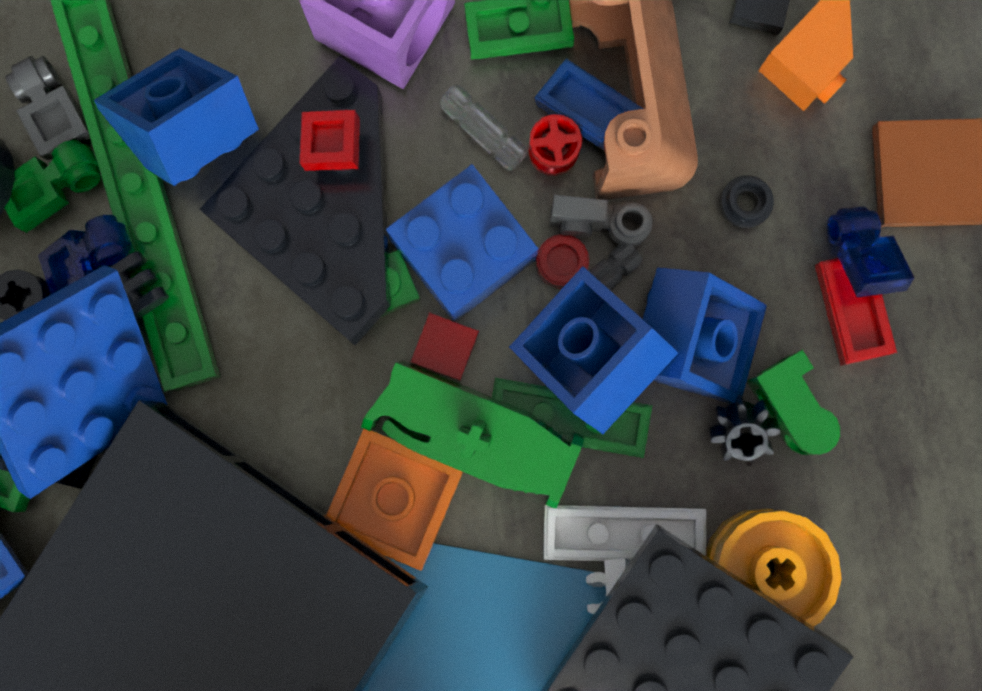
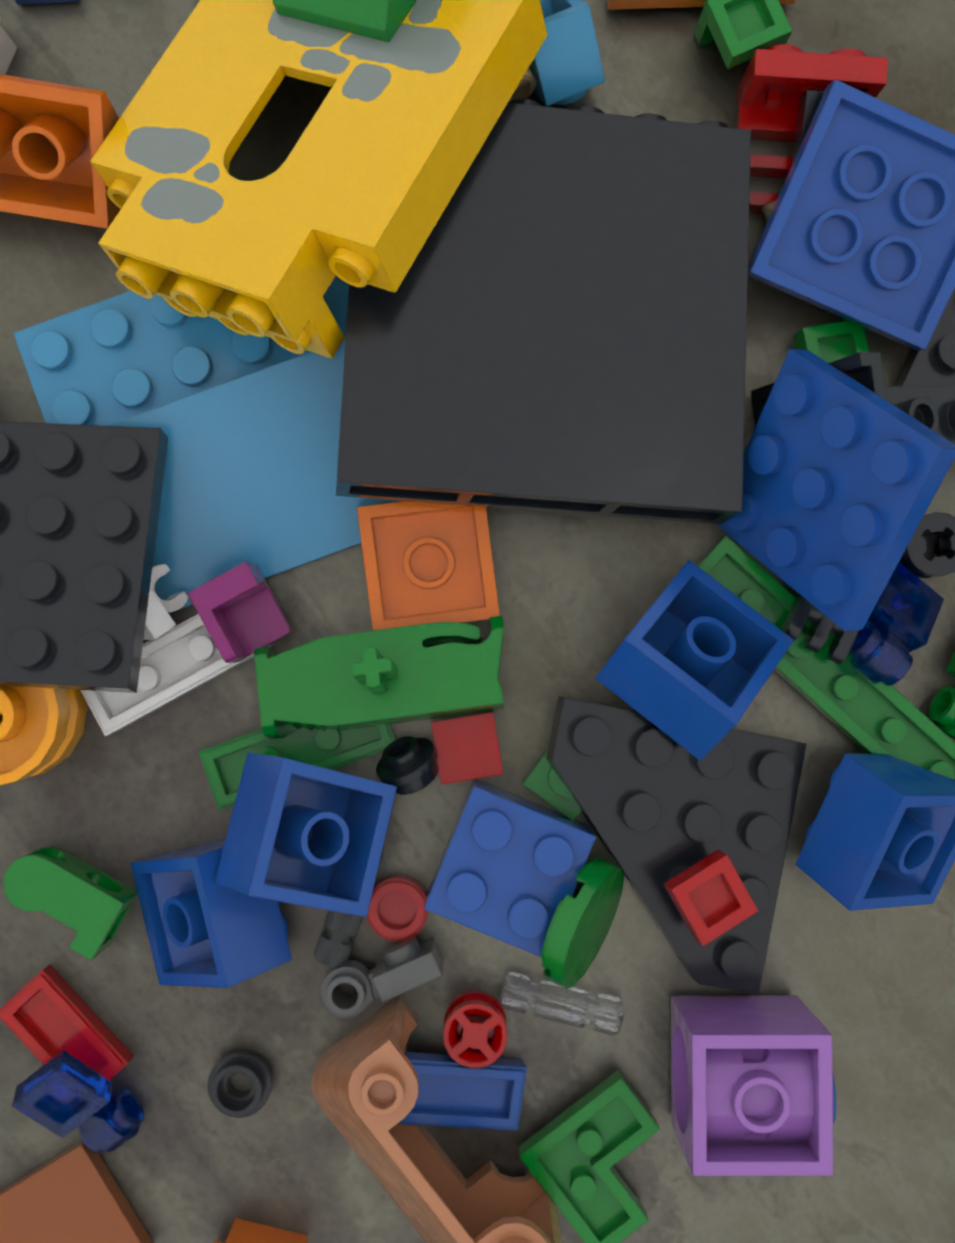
camera: 155 degrees right, 5 degrees up
black gear [709,395,780,466] -> none
none -> magenta panel [187,561,291,663]
none -> black plate [376,736,439,795]
none -> green tile [541,858,624,989]
none -> blue brick [595,560,794,761]

